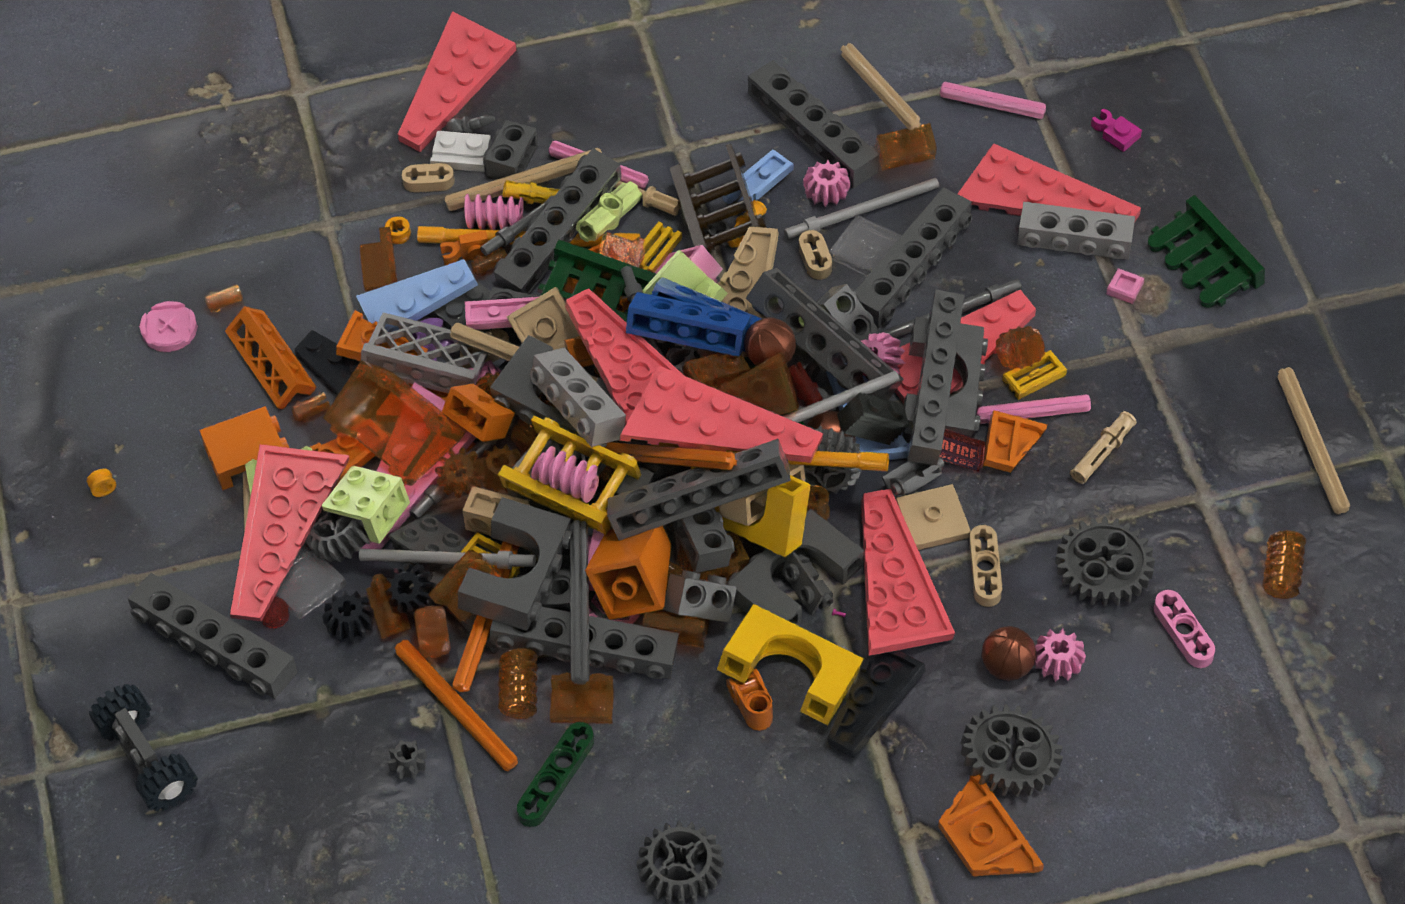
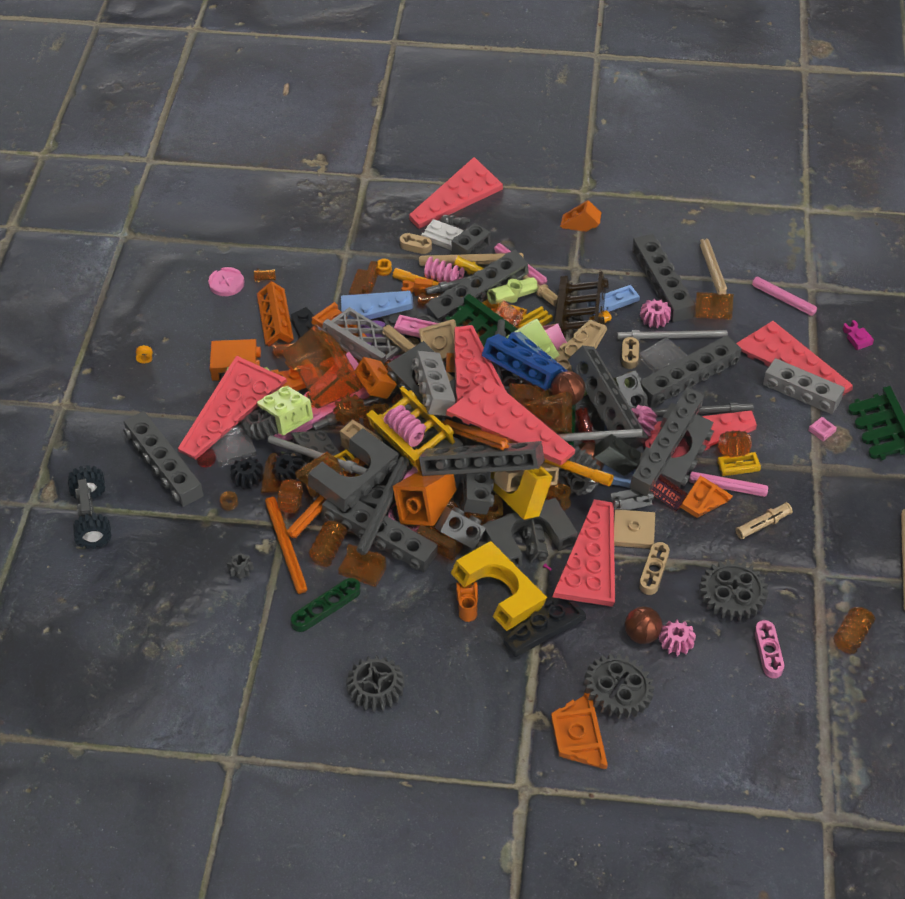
camera: 20 degrees right, 5 degrees down
none -> clear orange bush [220,491,239,511]
none -> orange slope [560,200,602,232]

